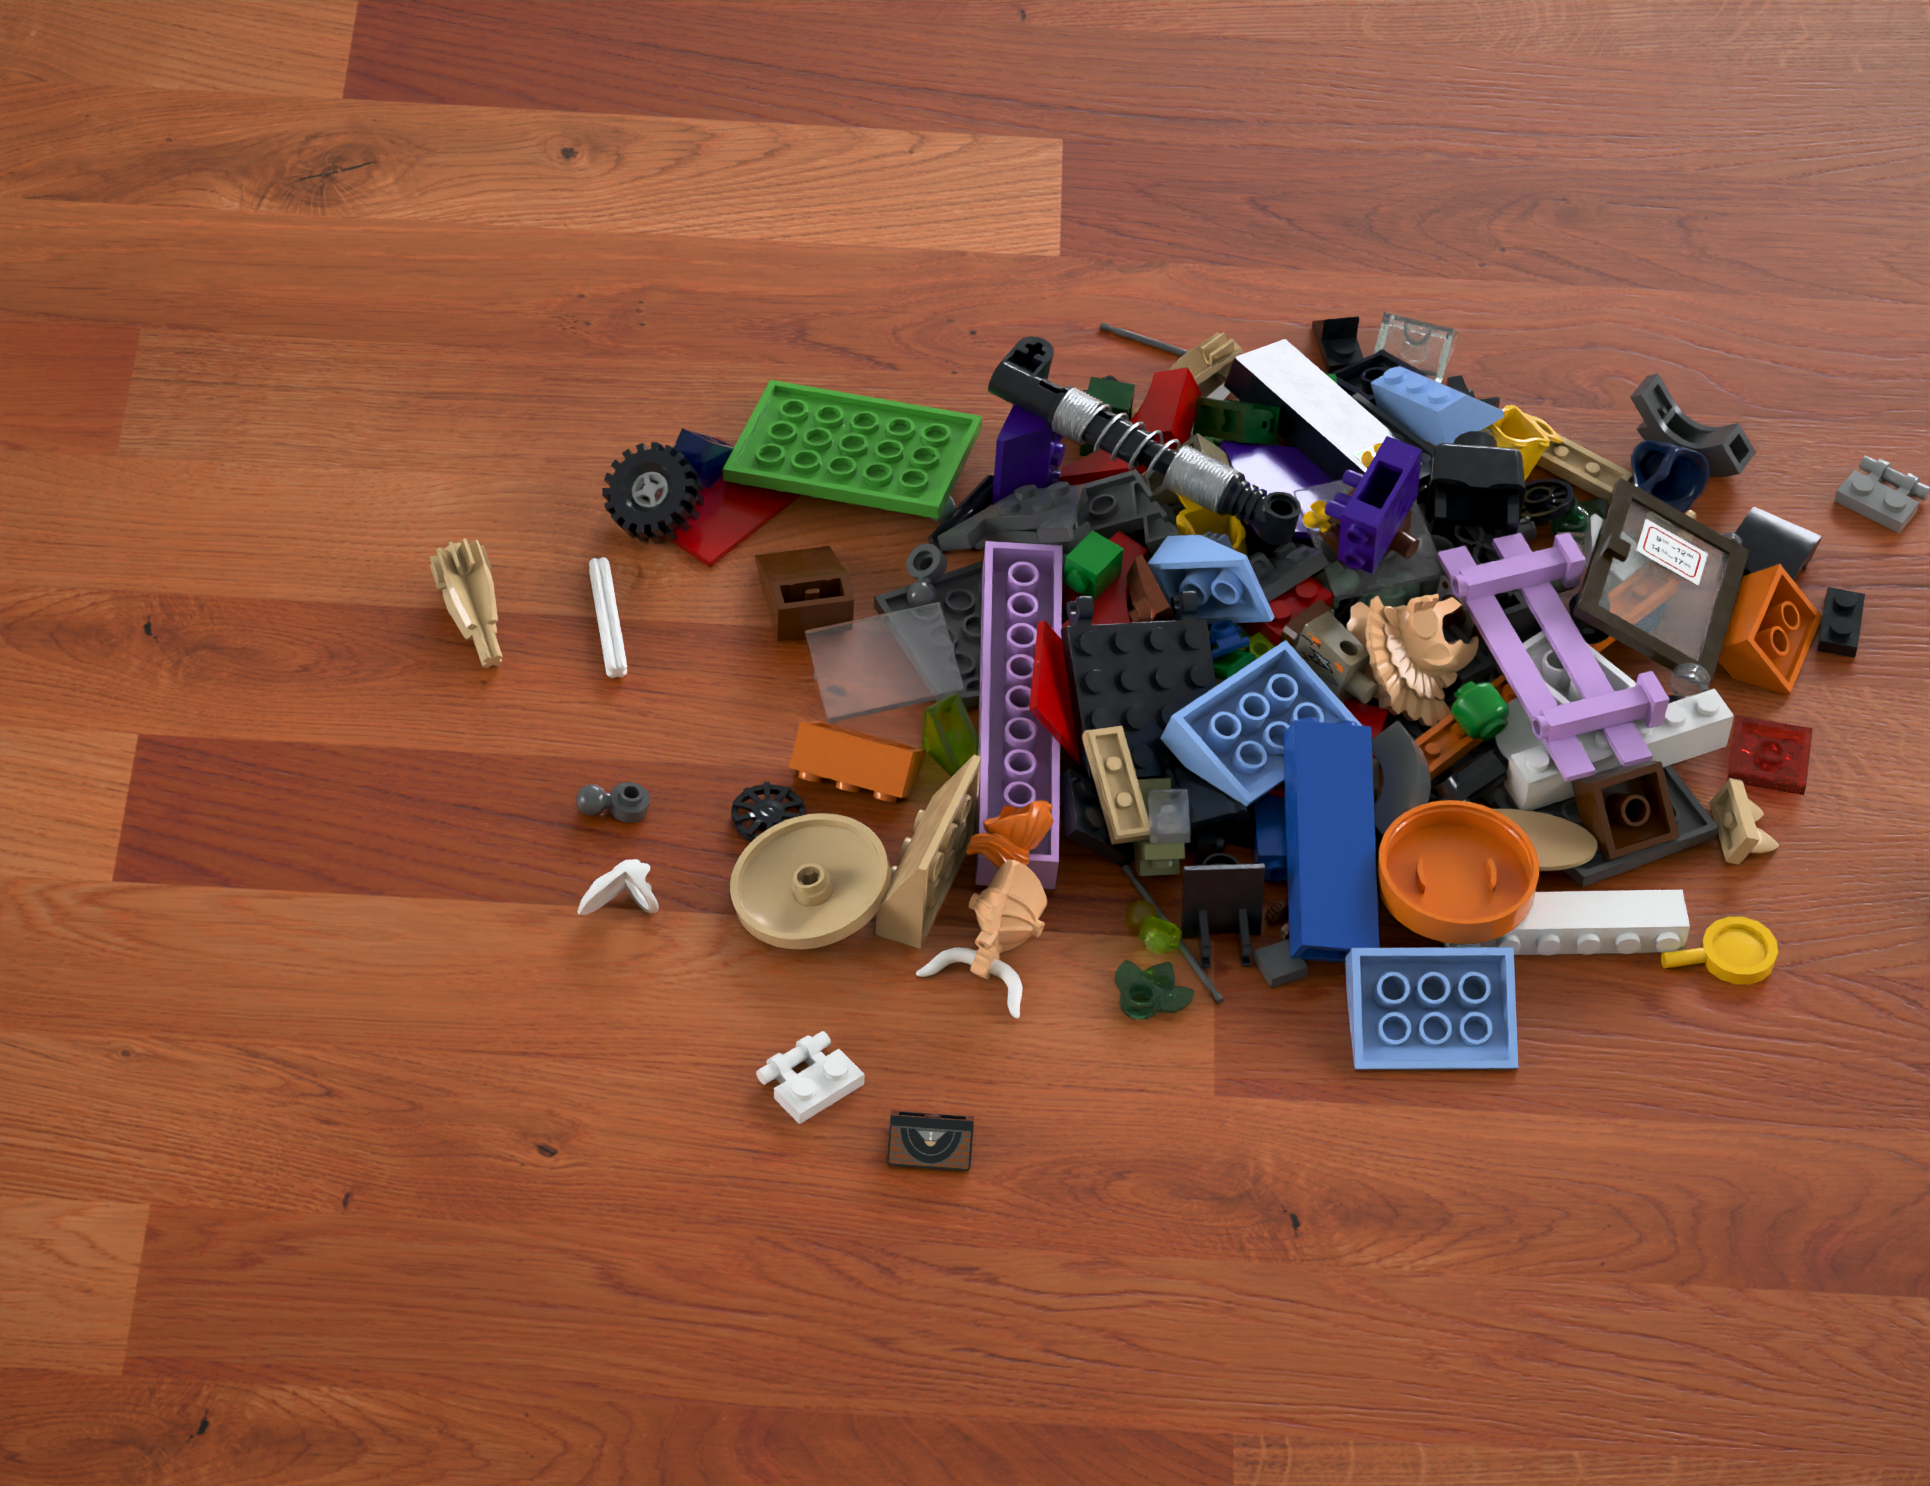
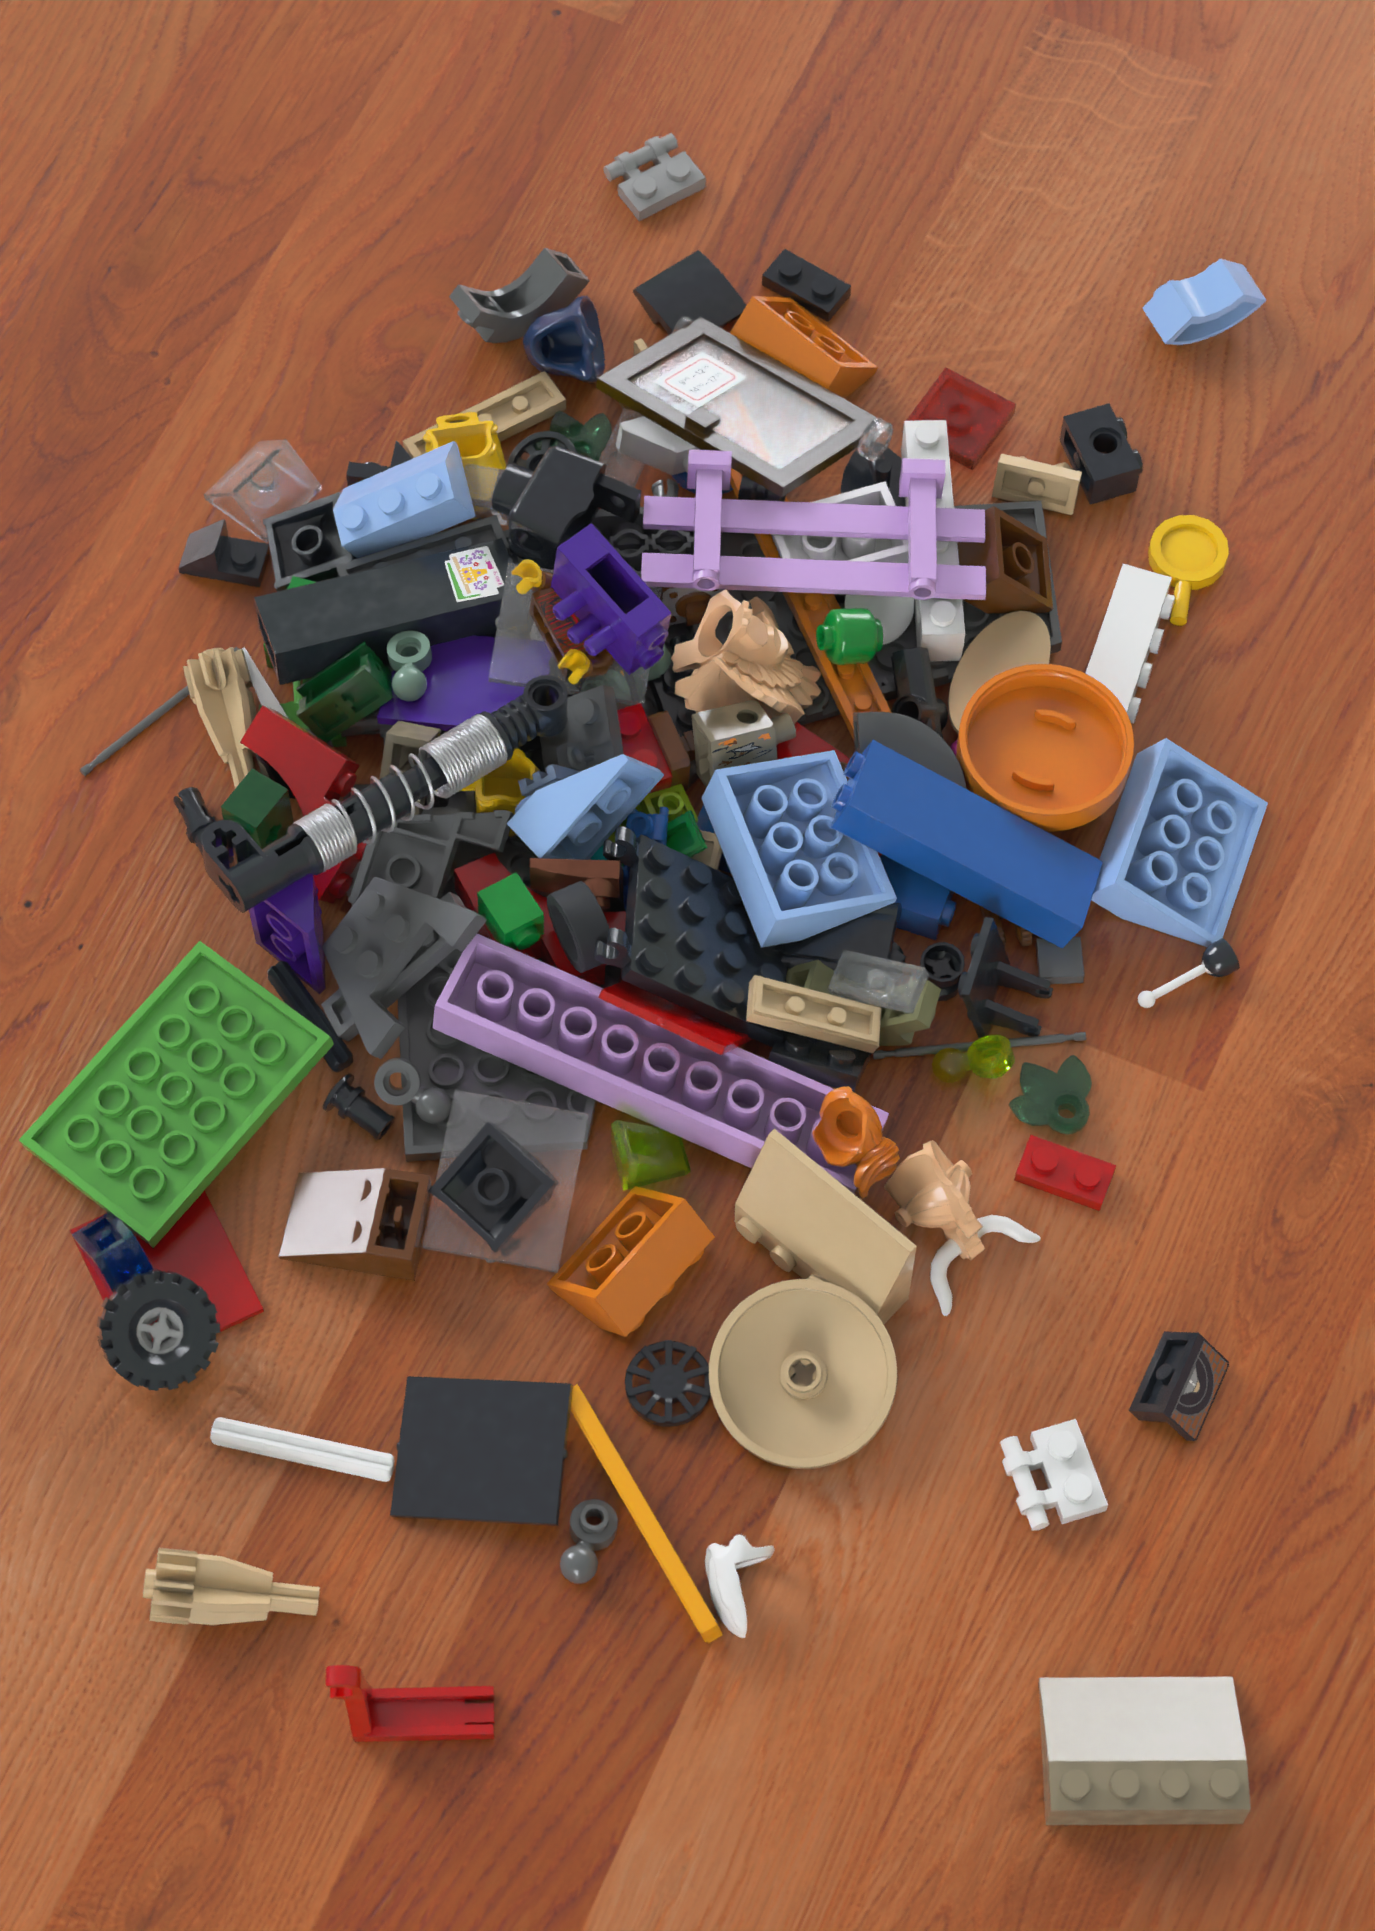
camera: 65 degrees left, 15 degrees up
none -> black pin [323,1073,395,1141]
none -> red hinge [325,1665,495,1742]
none -> sand green plate [387,631,432,701]
none -> black piece [390,1376,573,1526]
none -> black slope [428,1121,559,1253]
none -> black tyre [547,881,609,973]
none -> light orange tile [570,1384,723,1644]
none -> red plate [1014,1135,1116,1211]
none -> slope [1038,1677,1251,1825]
none -> black brick [1060,403,1143,505]
none -> hinge [1138,938,1240,1008]

